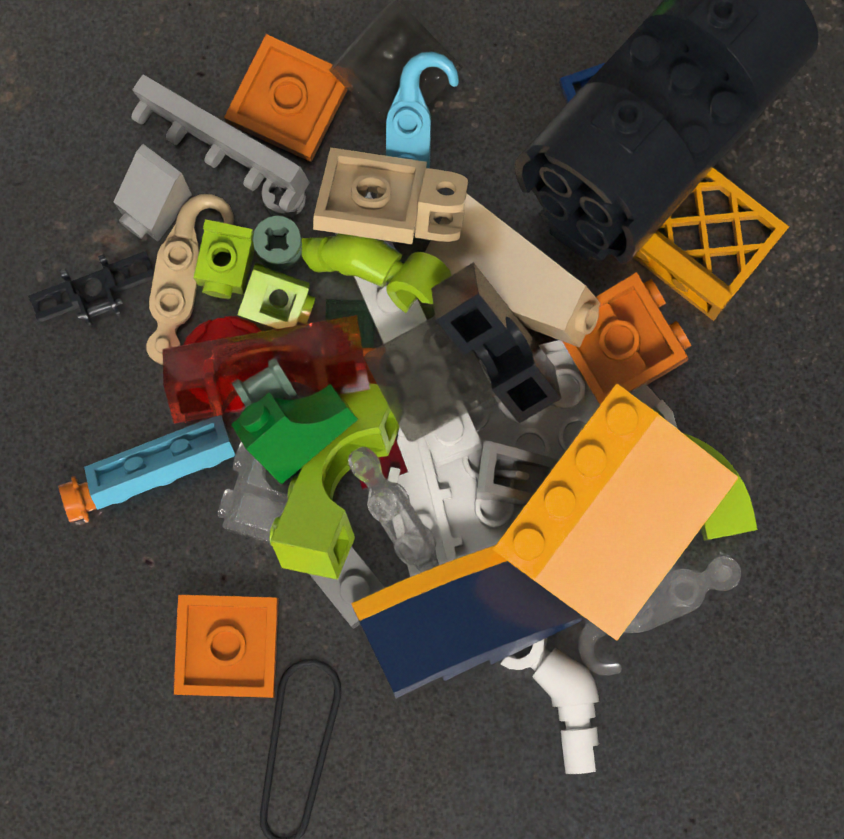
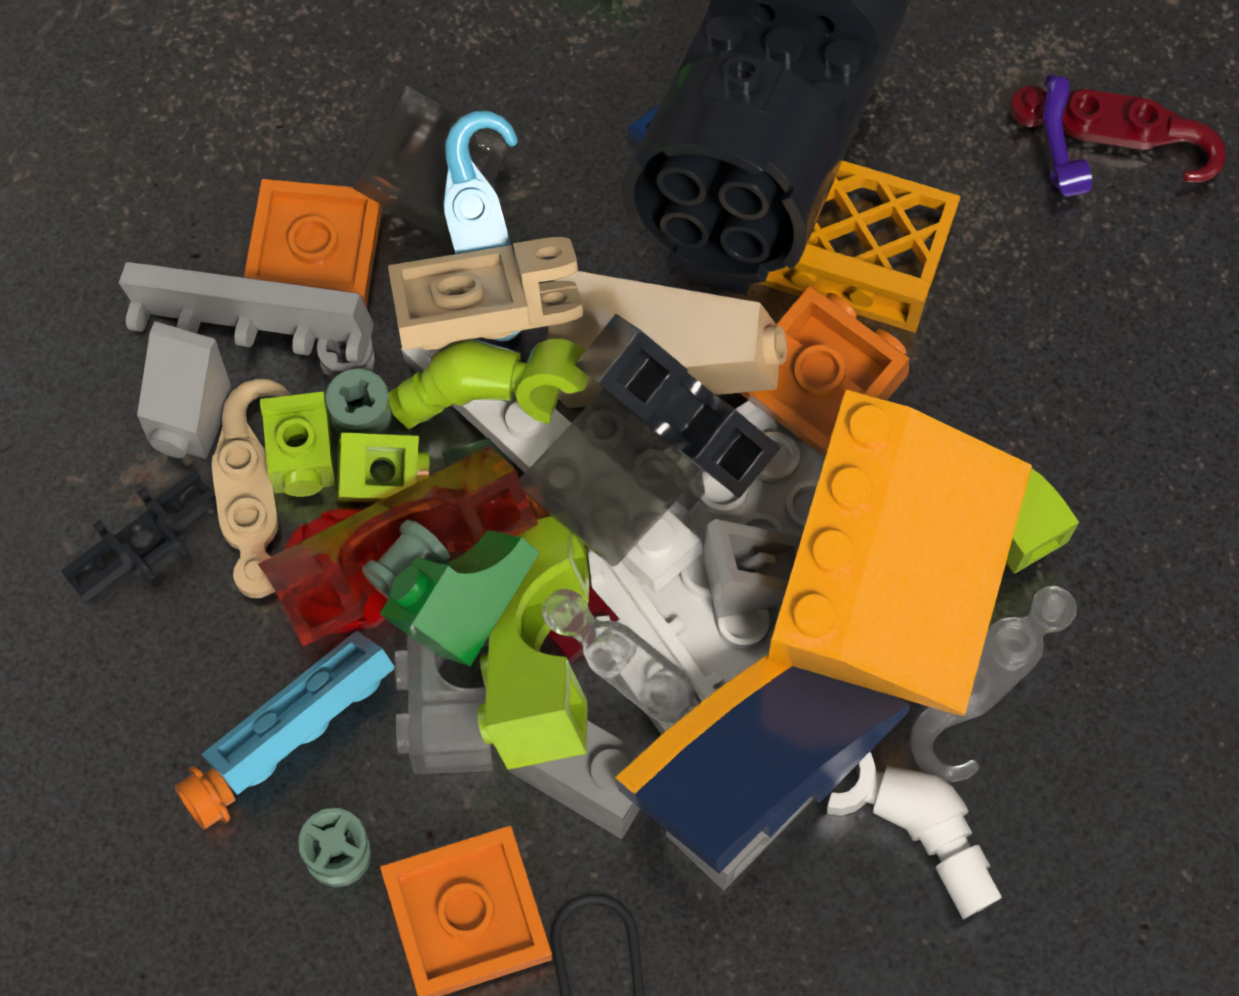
camera: 25 degrees left, 15 degrees down
none -> sand green wheel [298,808,372,887]

